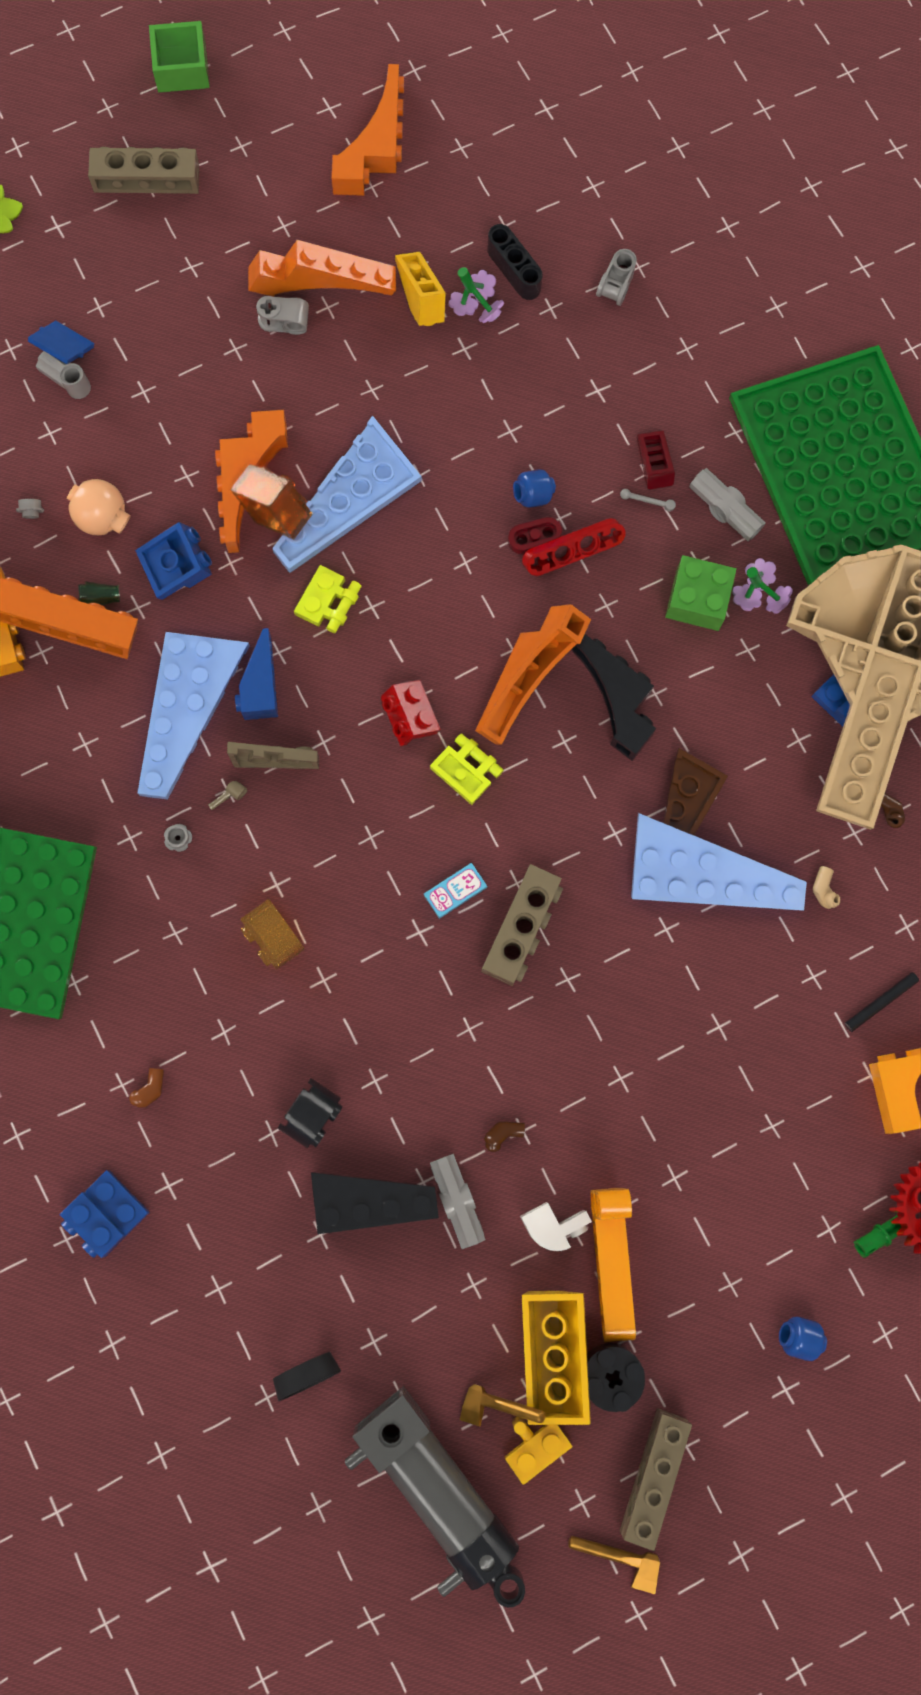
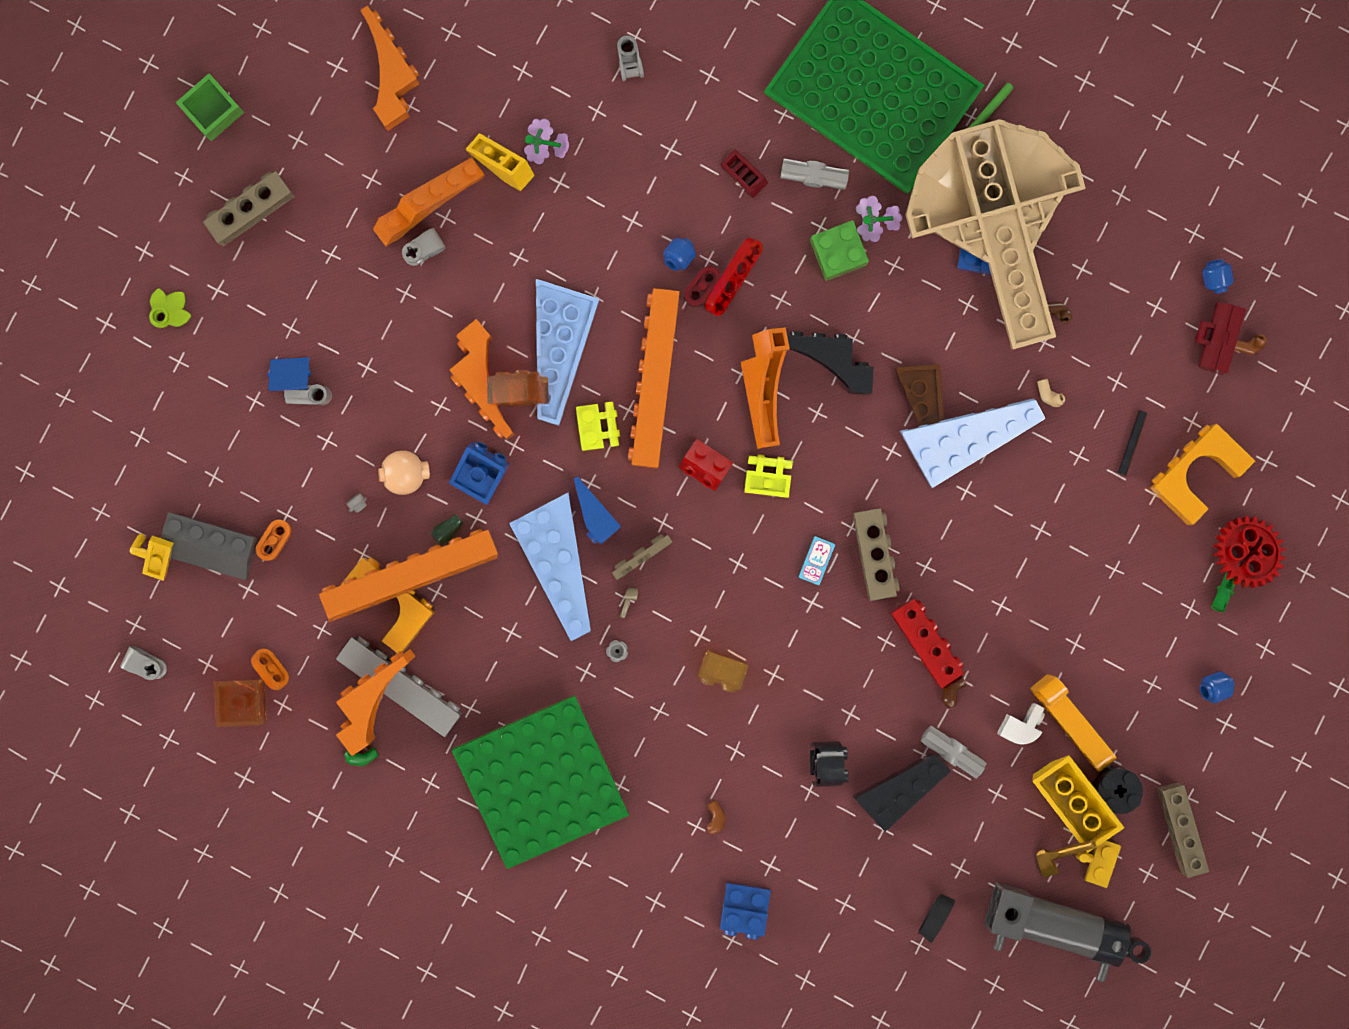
camera: 25 degrees left, 10 degrees up
black beam [487,224,543,300] -> none
pearl gold piece [568,1536,660,1594] -> none
light grey hinge [620,489,676,512] -> none
none -> orange brick [628,288,680,469]
none -> red brick [890,599,964,688]

